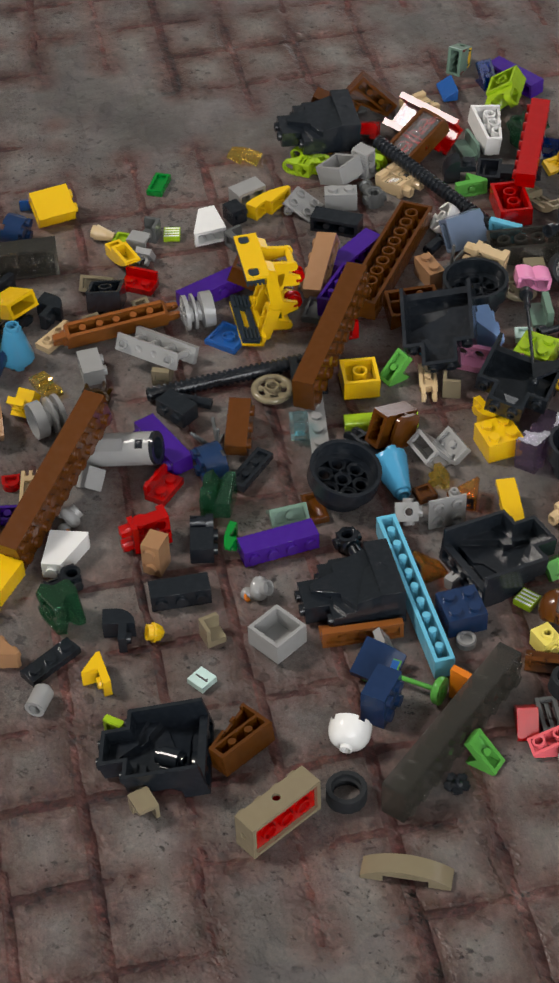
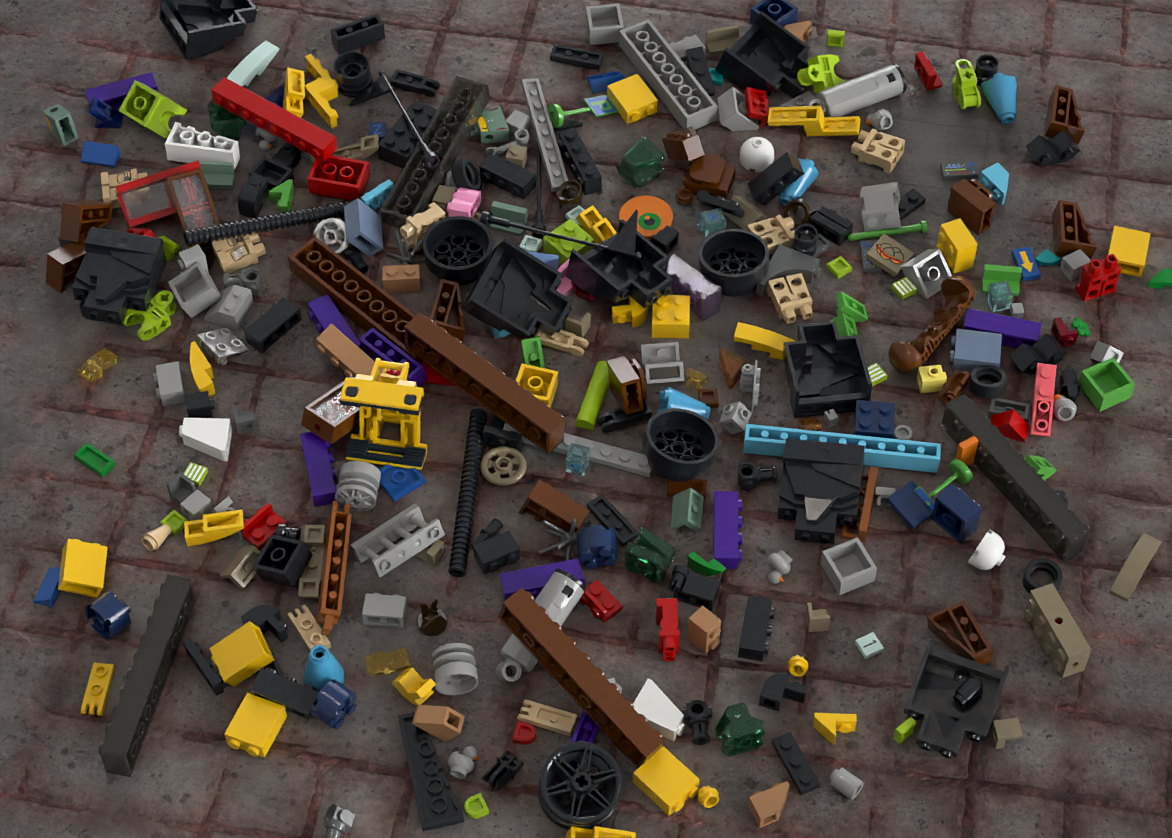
camera: 70 degrees left, 10 degrees up
none -> black wheel [275,523,301,541]

